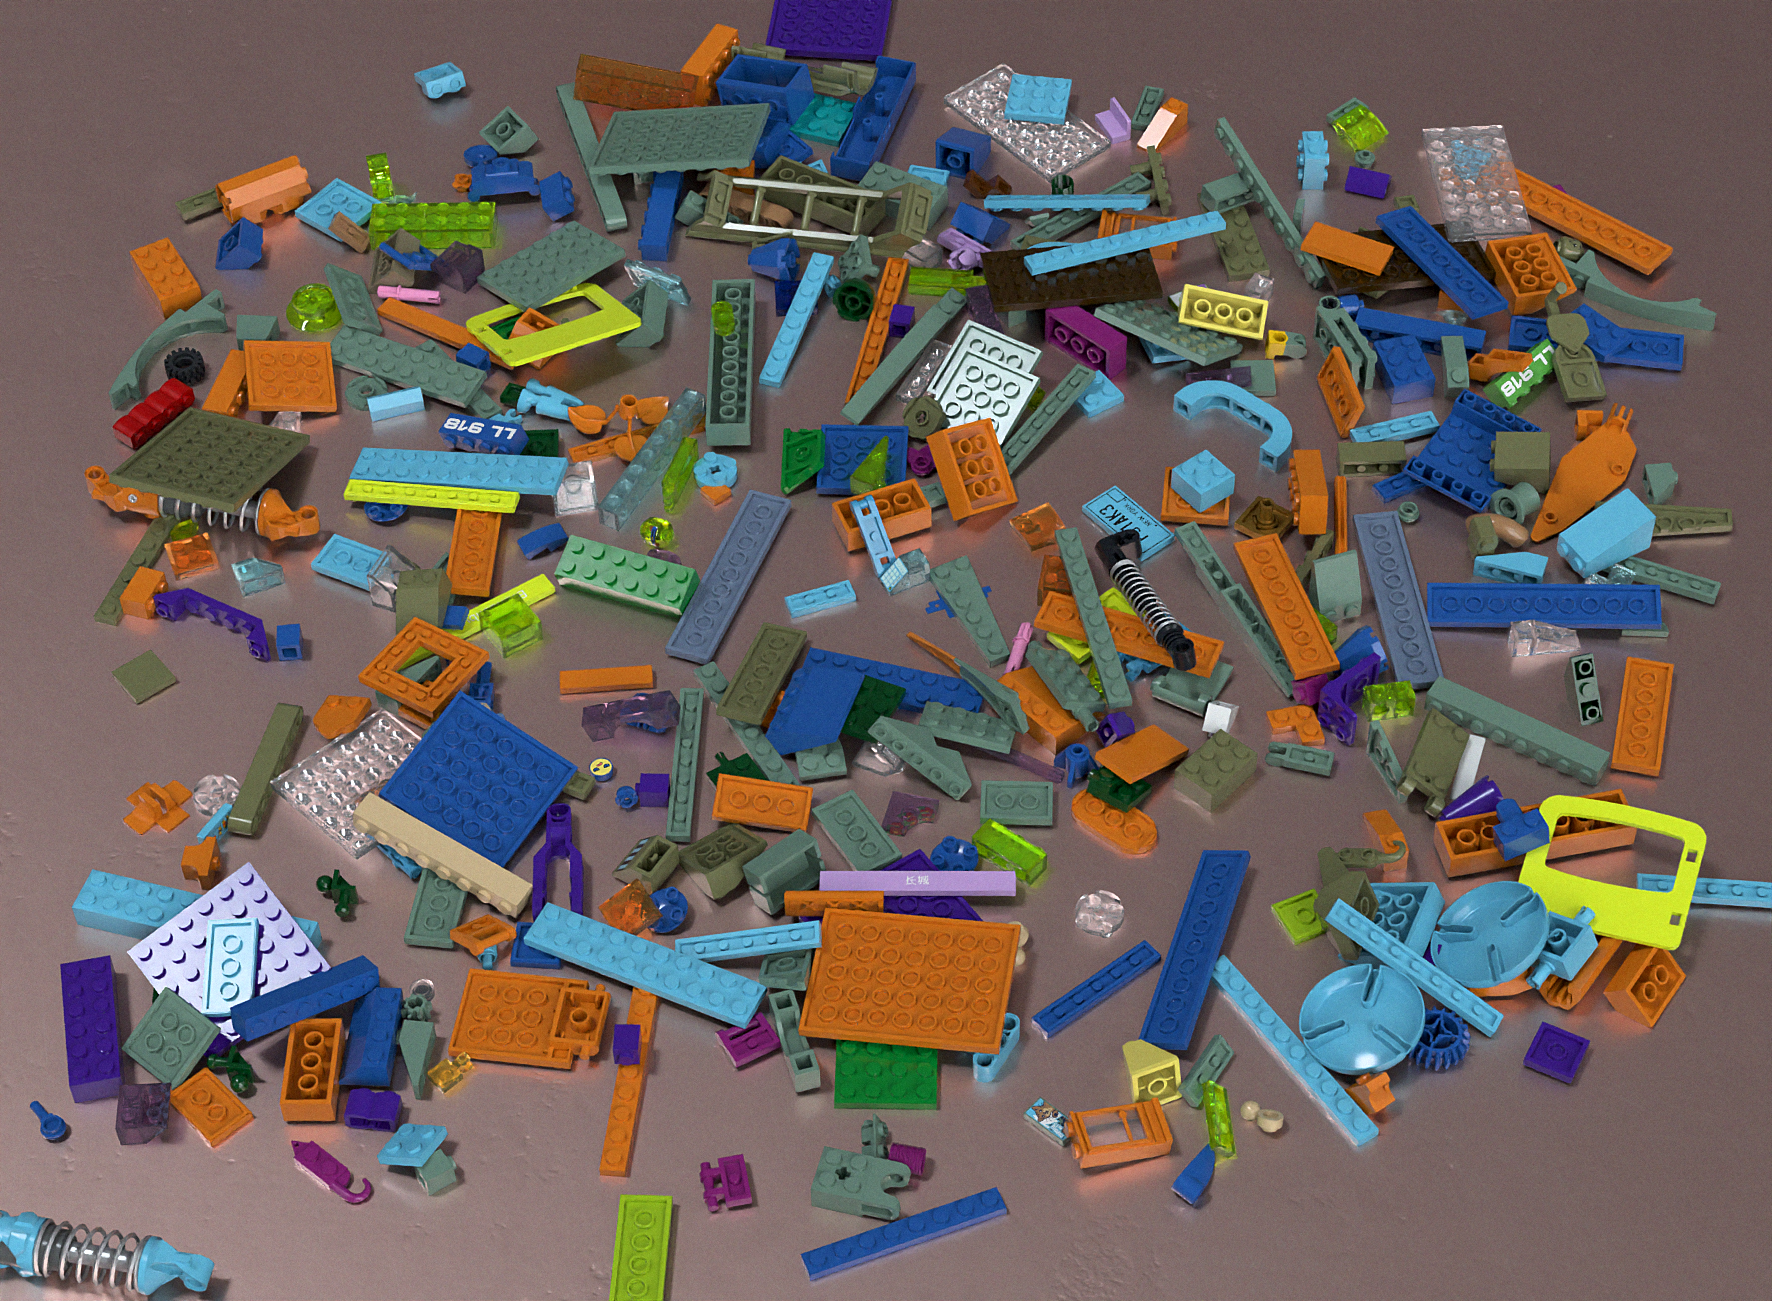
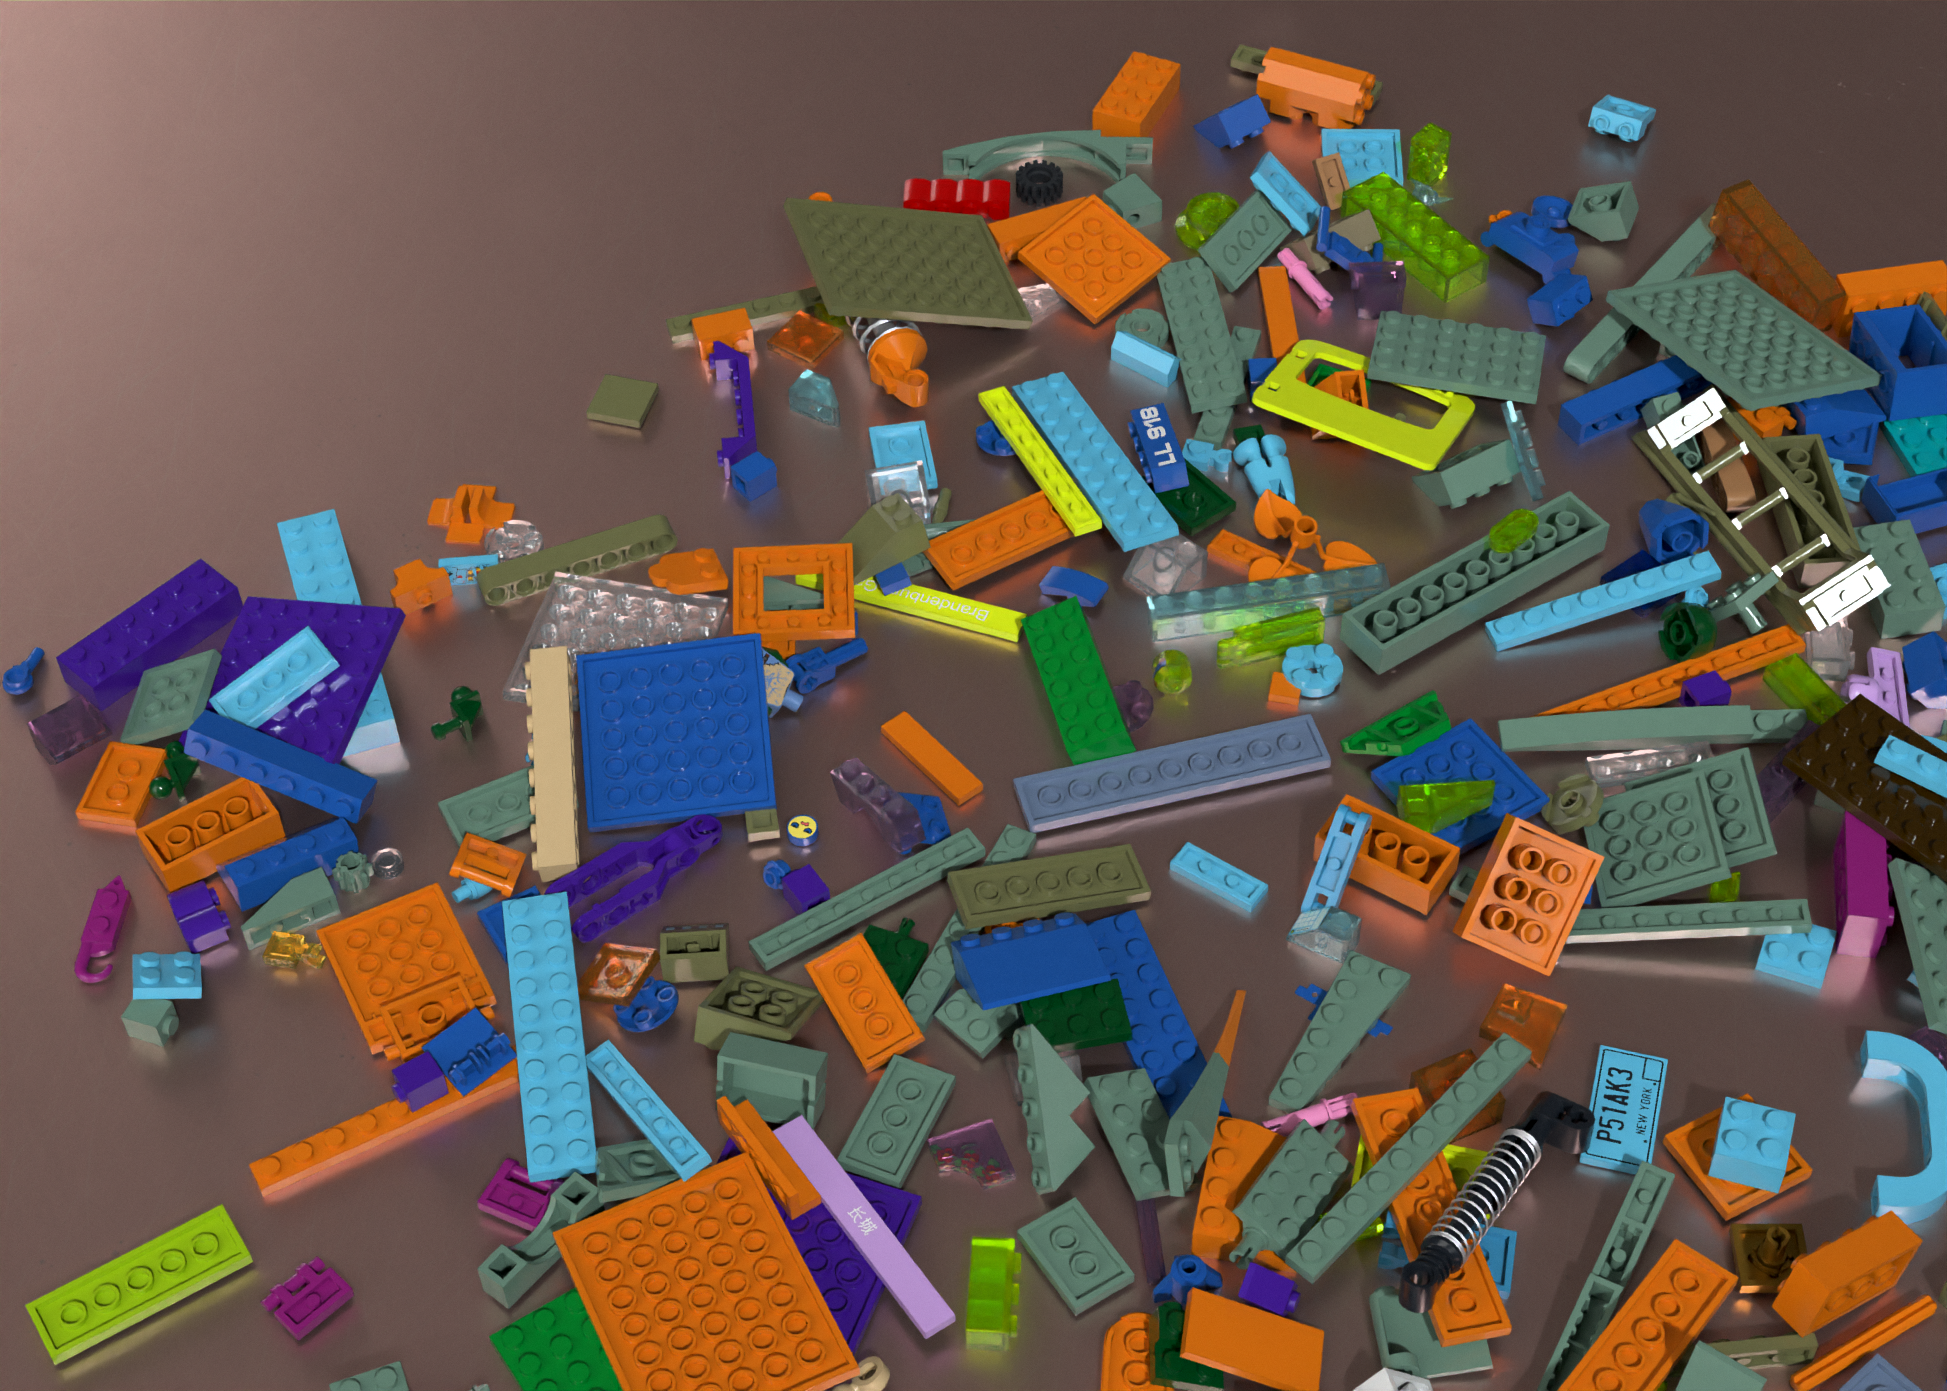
camera: 55 degrees right, 0 degrees up
clear neon green container [478,593,543,659] -> none
blue dish [930,836,979,871] -> none
none -> blue hinge [422,1007,517,1097]
none -> medium azure plate [1250,151,1321,236]

